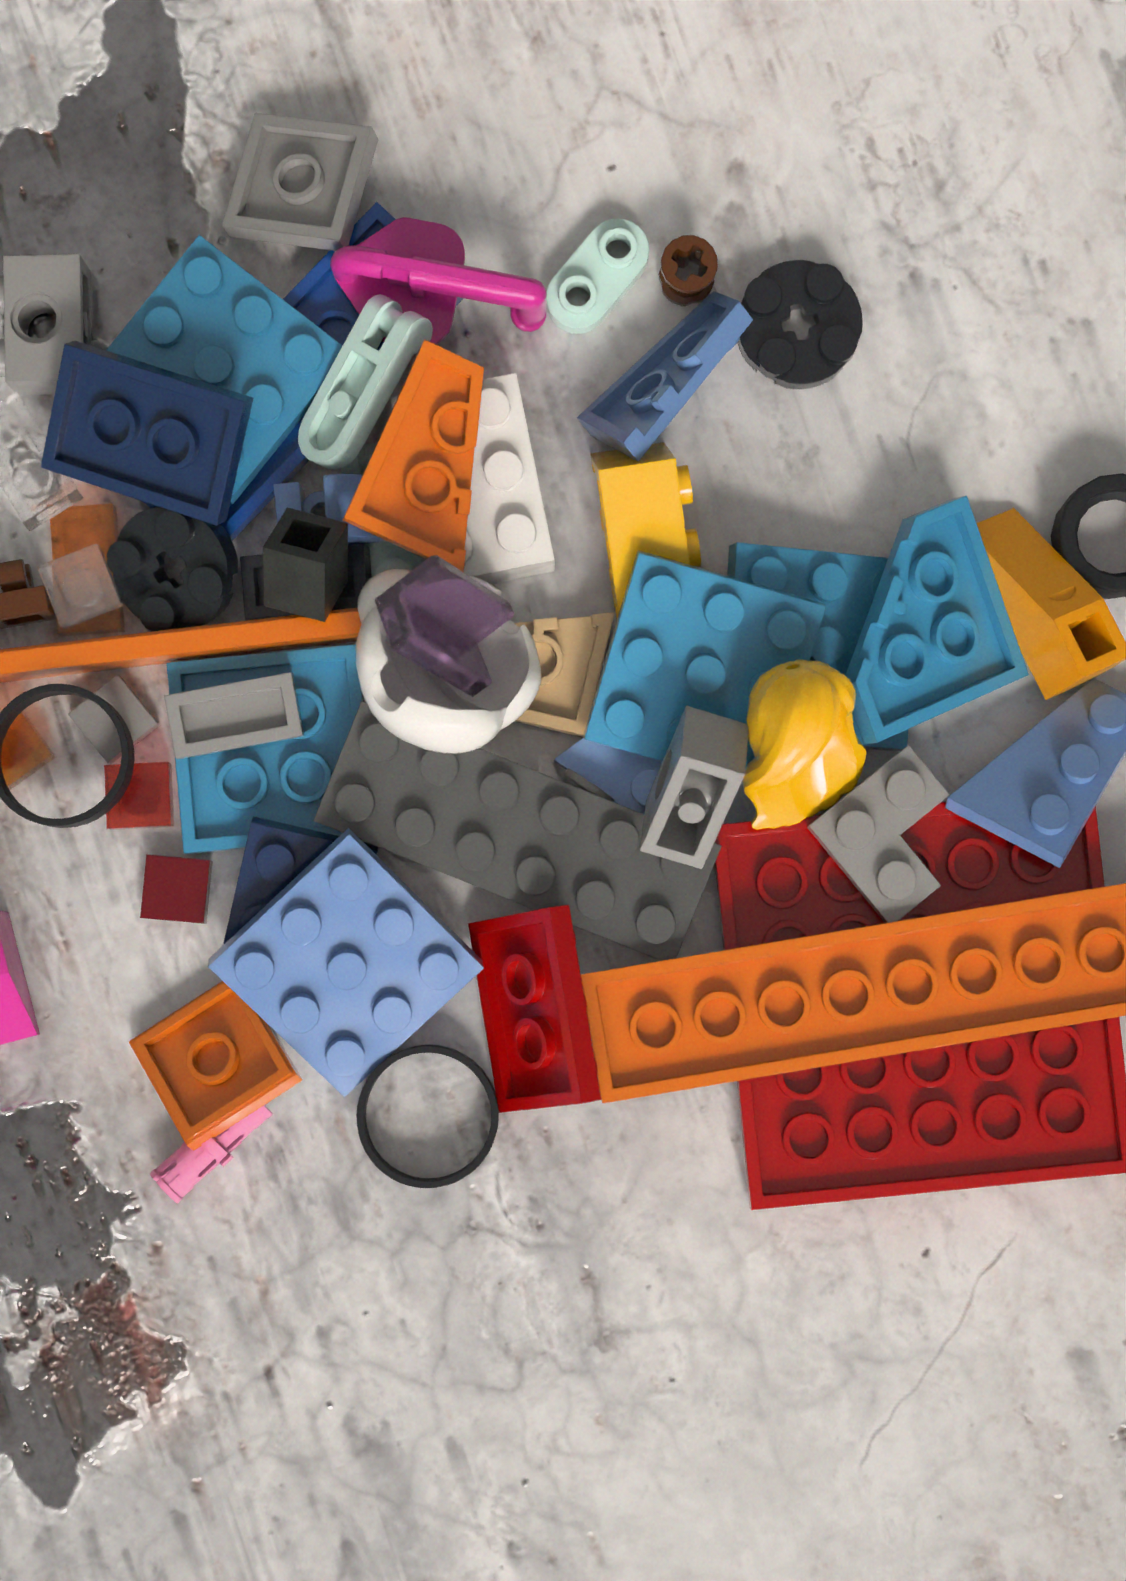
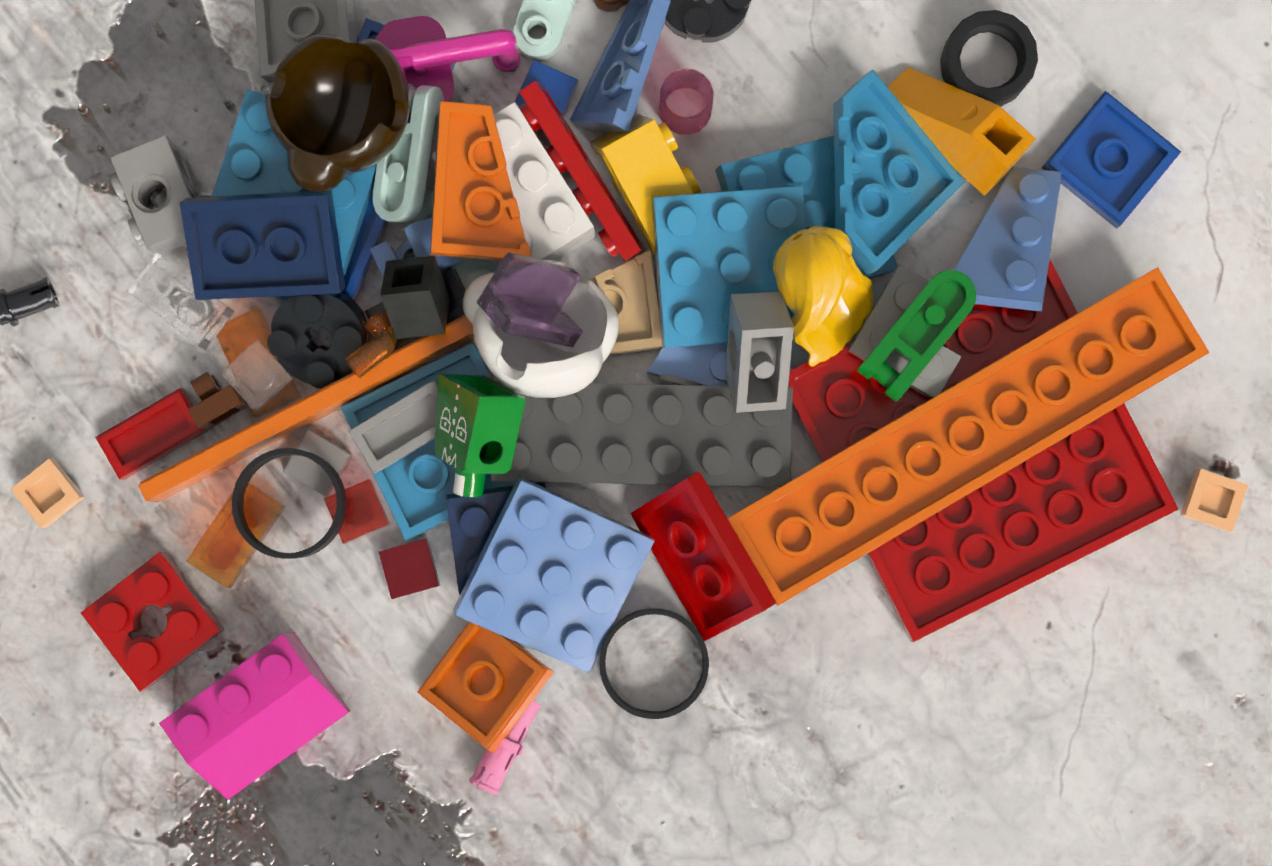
camera: 15 degrees left, 0 degrees up
none -> dark brown piece [265,34,410,193]
none -> clear orange arm [345,311,398,378]
none -> green torso [435,374,526,497]
none -> blue tile [515,60,578,116]
none -> red plate [519,81,646,261]
none -> clear pink piece [659,68,714,135]
none -> green plate [857,270,976,402]

